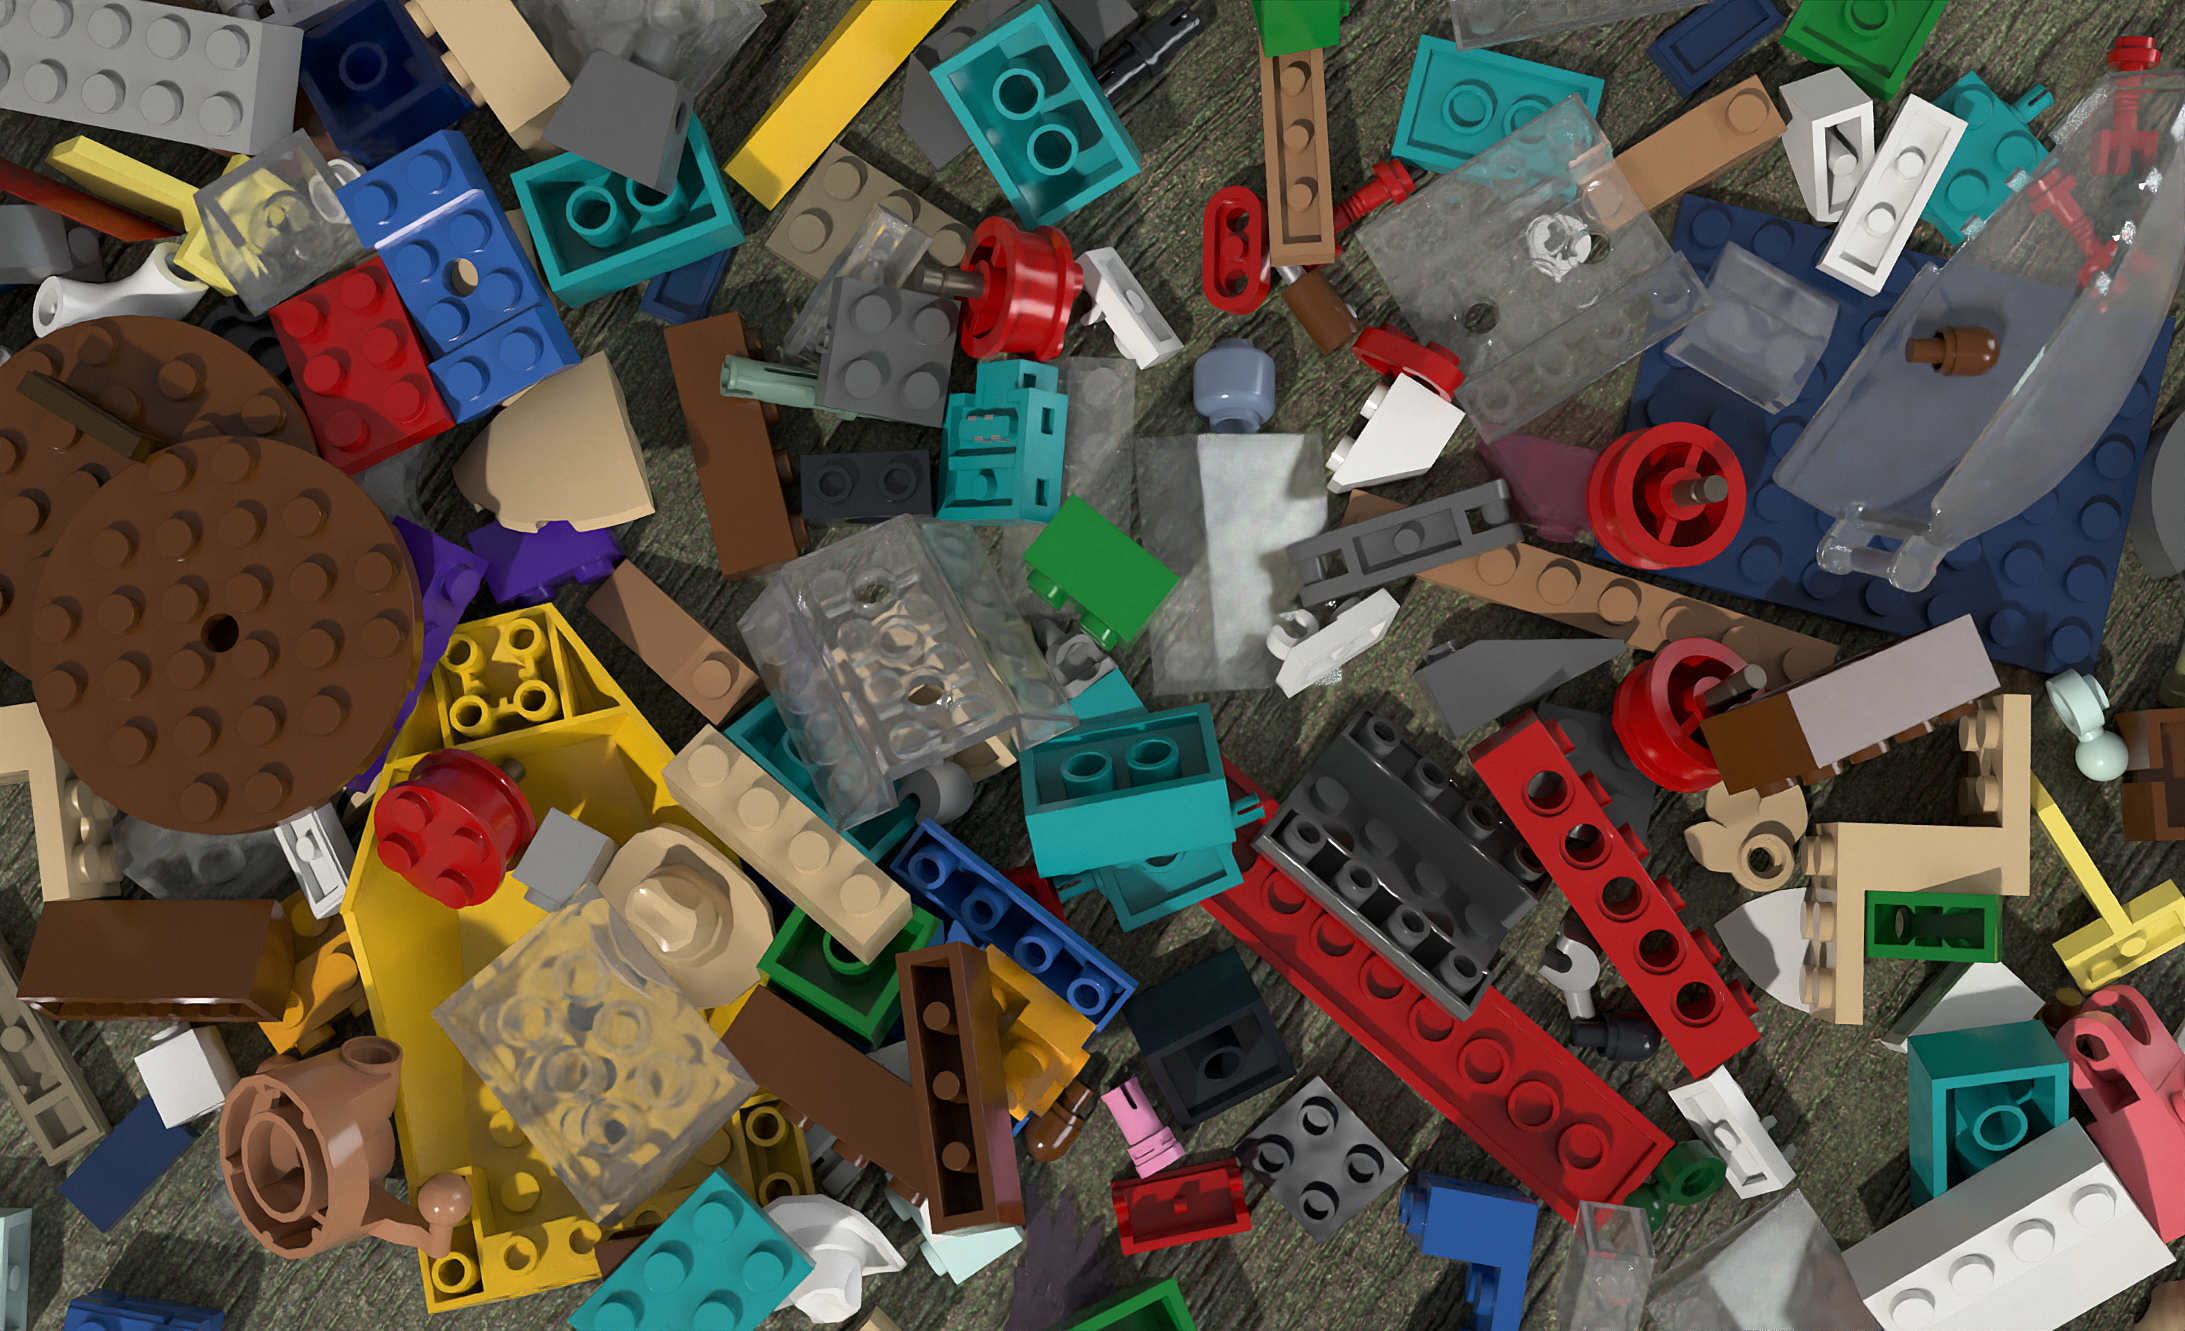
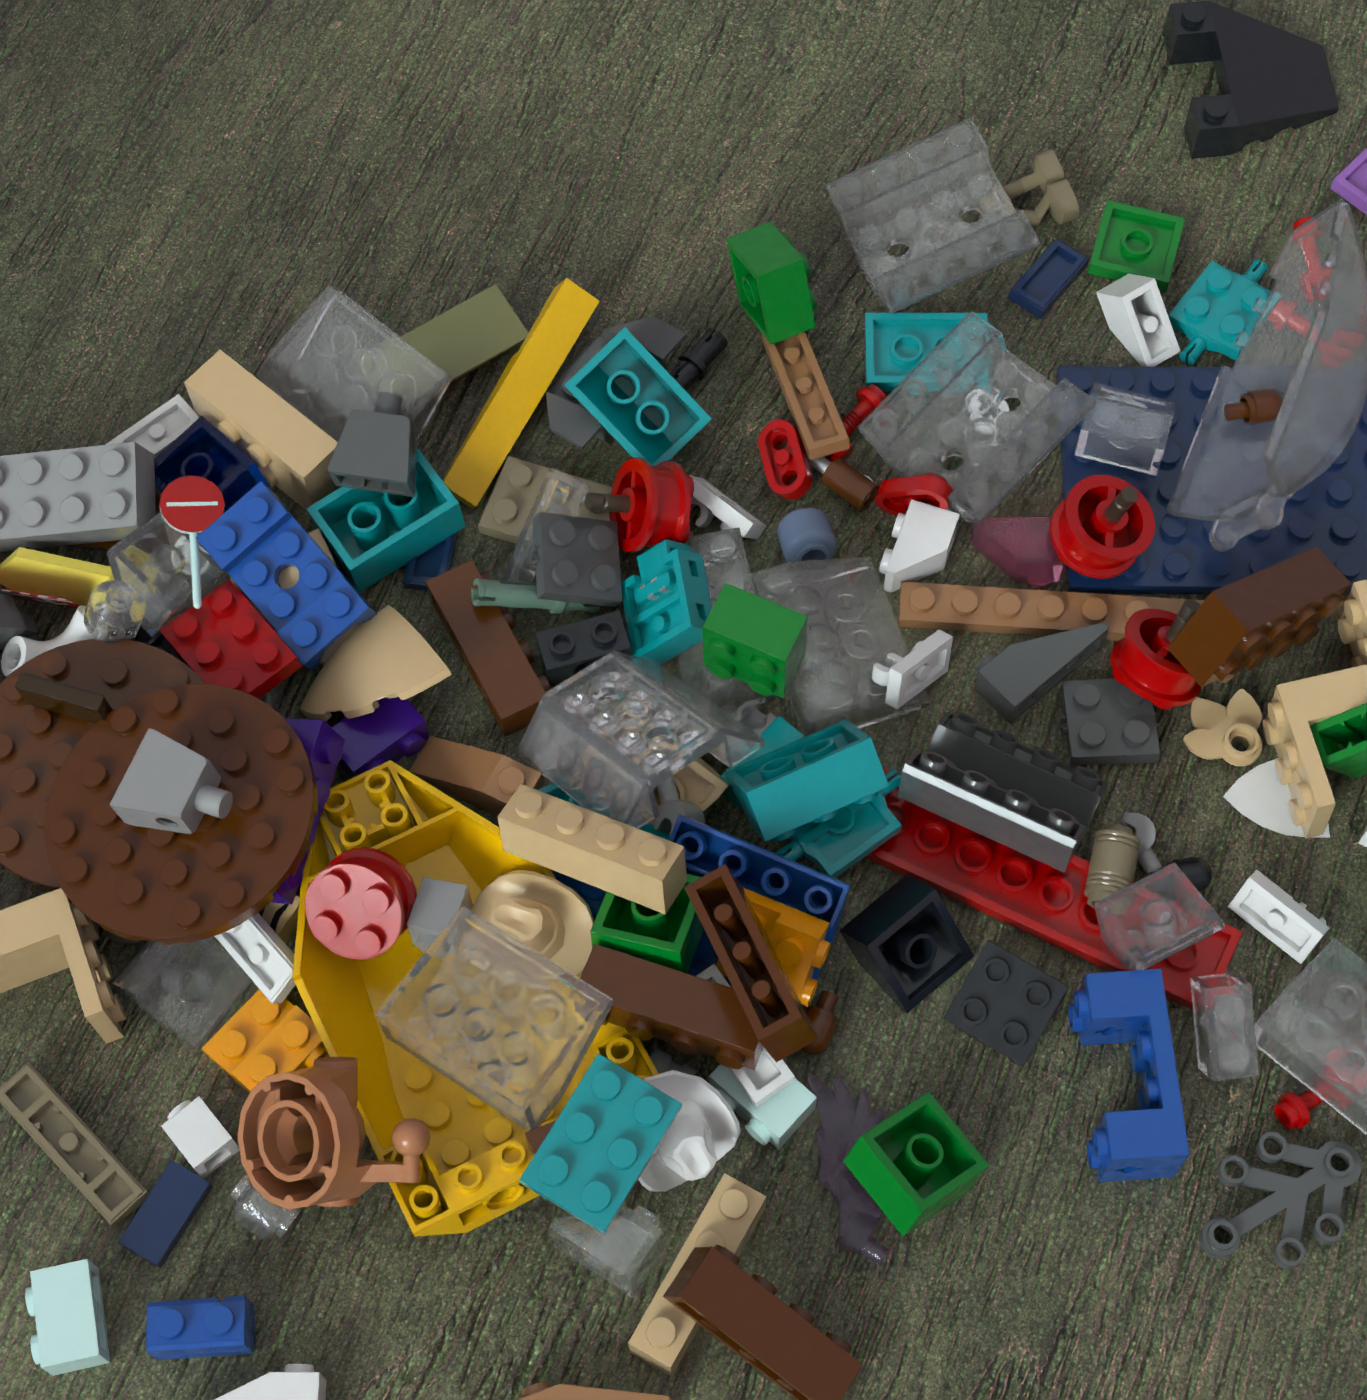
camera: 15 degrees left, 20 degrees down
reddish brown brick [16,899,295,1022] -> none
bright pink pin [1101,1076,1185,1179] -> none
red hinge [1110,1156,1252,1256] -> none
dark grey plate [1285,479,1525,609] -> none
red brick [1467,708,1762,1080] -> none
medium nougat slope [1578,74,1788,238] -> none
dark green plate [1616,1140,1727,1235] -> none
white plate [1815,94,1968,297] -> none
none -> clear head [84,580,146,643]
none -> light grey torso [109,728,233,834]
none -> red piece [159,475,225,609]
none -> dark tan head [1084,824,1140,912]
none -> clear slope [1094,862,1225,970]

